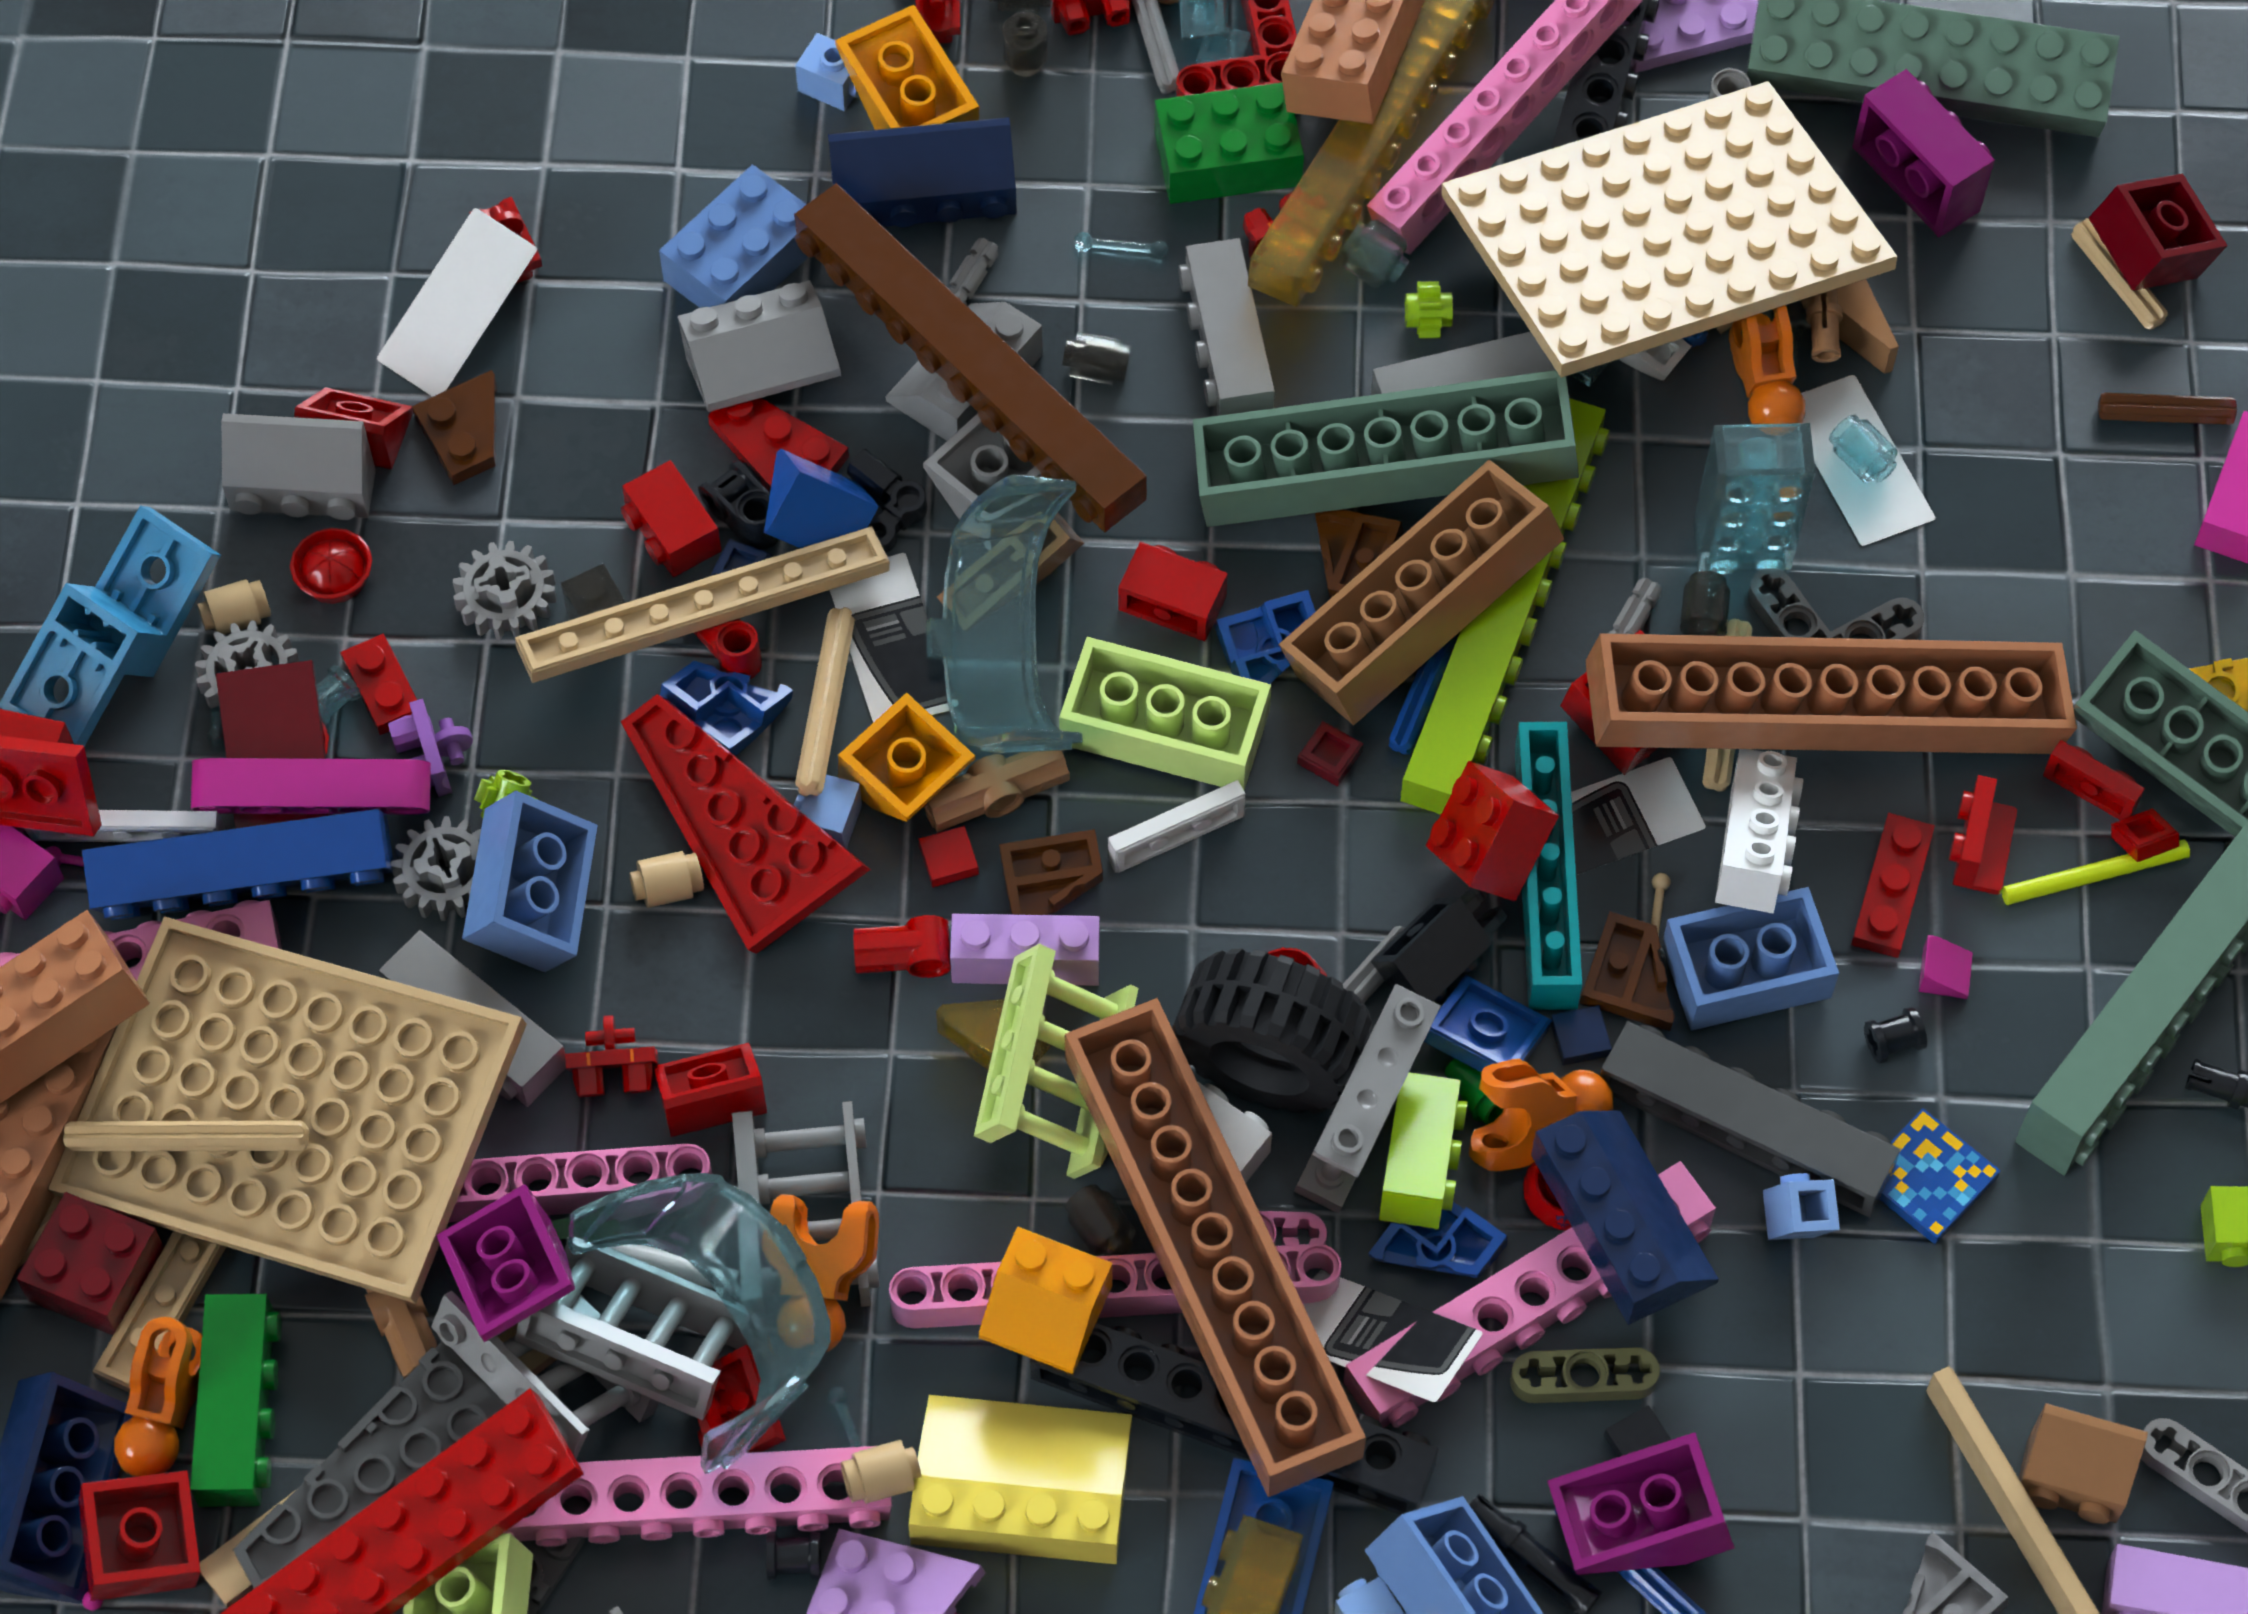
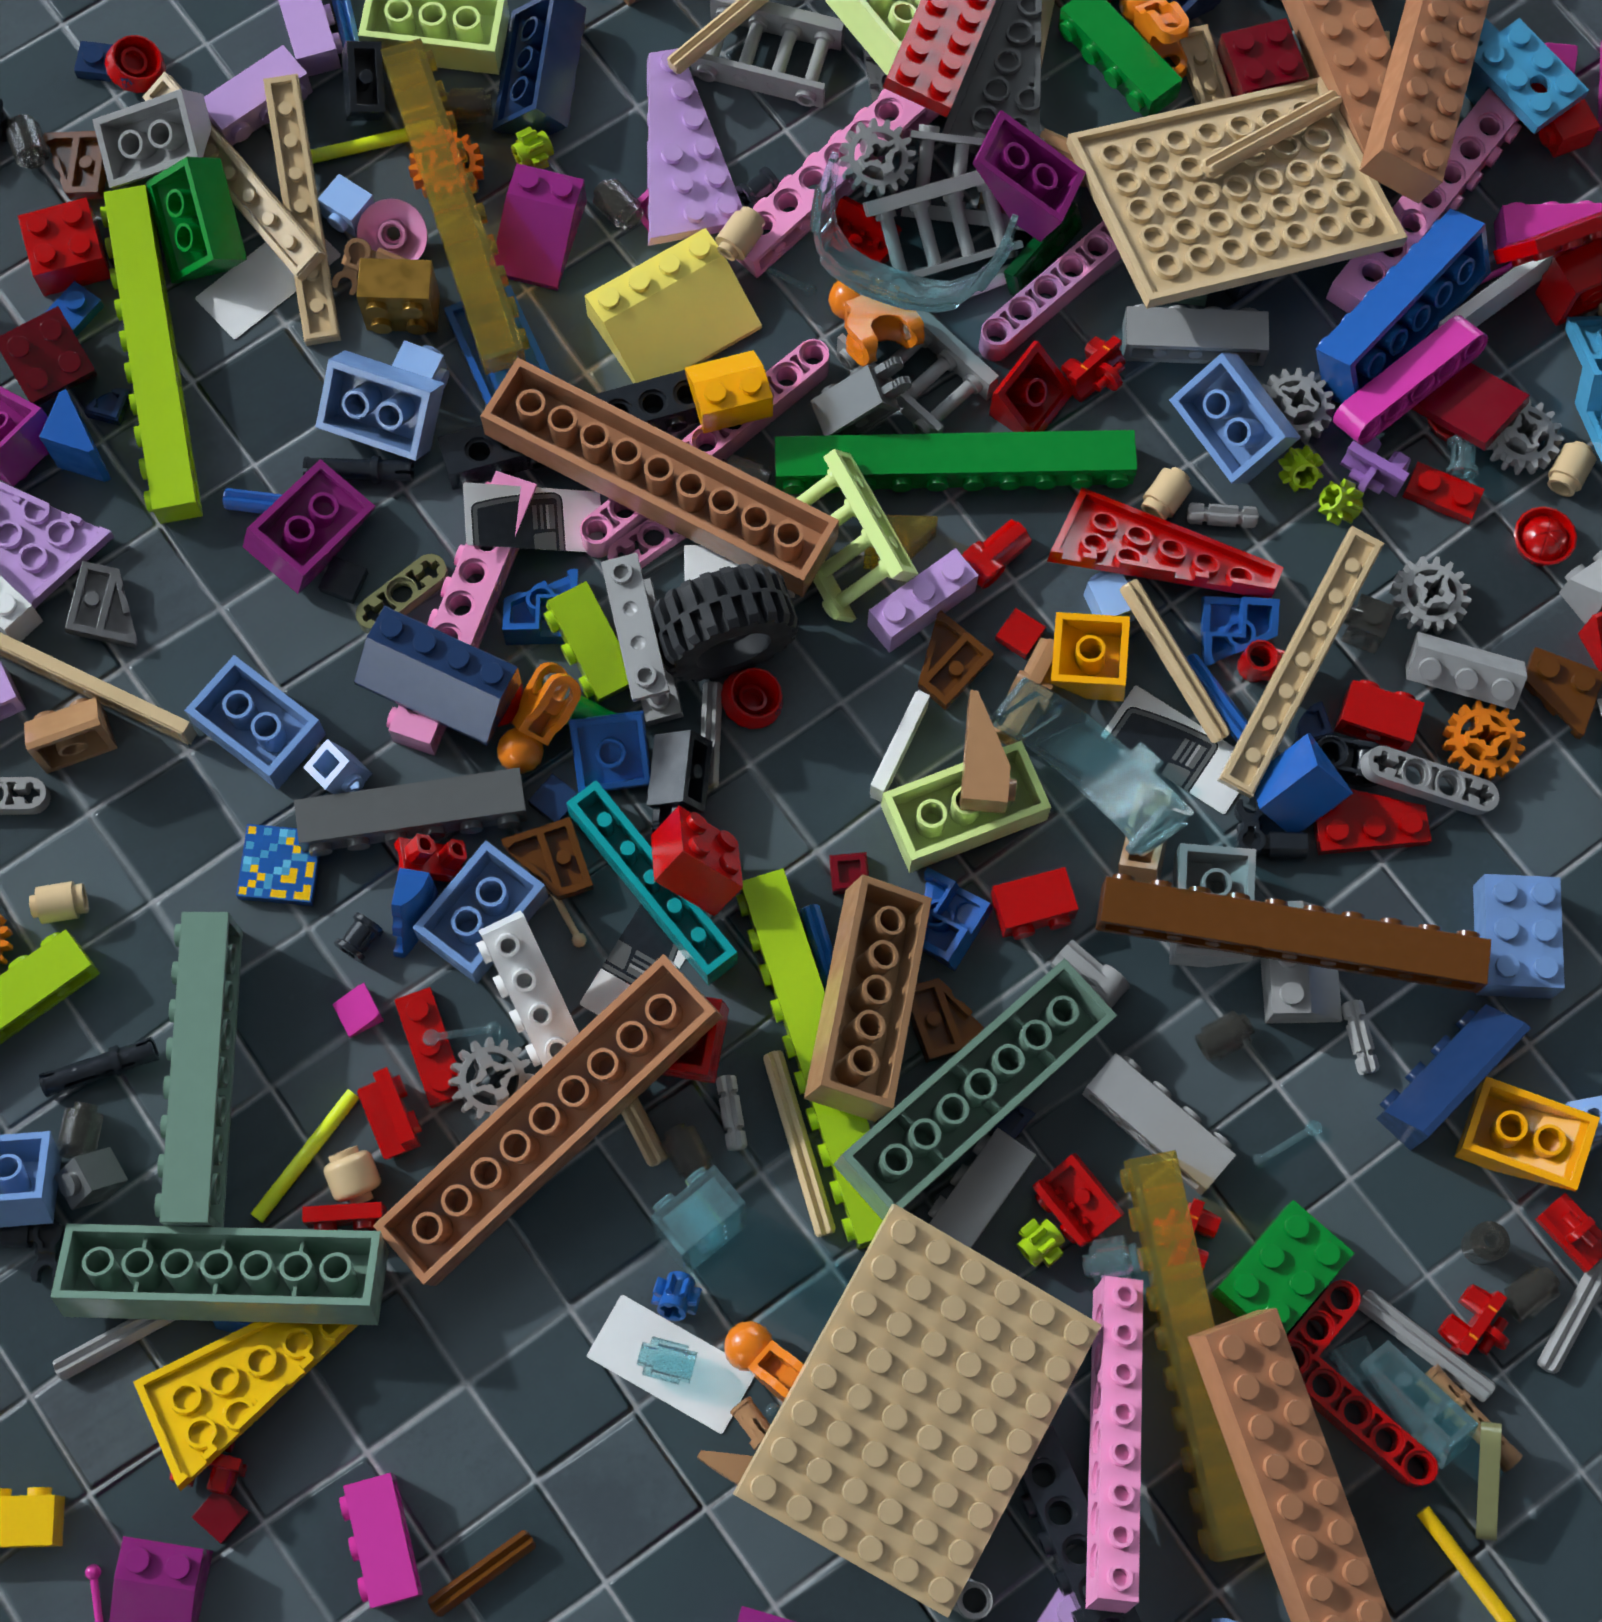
camera: 140 degrees right, 10 degrees up
light grey slope [678,280,841,412] -> none
dark grey beam [1748,568,1924,640] -> none
red tile [2111,808,2179,862] -> none
none -> tan brick [29,881,89,924]
none -> medium blue brick [184,655,326,790]
none -> tan head [323,1145,381,1204]
none -> blue slope [391,868,438,958]
none -> red hips [394,833,467,883]
none -> clear light blue hinge [423,1021,501,1046]
none -> light grey gear [448,1037,533,1121]
none -> blue gear [651,1271,702,1321]
none -> tan axle [763,1050,836,1237]
none -> green brick [775,430,1137,494]
none -> dark grey hinge [811,356,912,436]
none -> light grey gear [838,118,916,198]
none -> medium nougat slope [960,690,1017,813]
none -> red bracket [1032,1152,1125,1247]
none -> light grey piece [1050,940,1130,1008]
none -> blue axle [1186,653,1248,743]
none -> light grey axle [1187,502,1259,528]
none -> lime gear [1318,478,1364,526]
none -> light grey beam [1360,746,1499,816]
none -> light grey brick [1405,631,1527,710]
none -> orange gear [1442,700,1526,781]

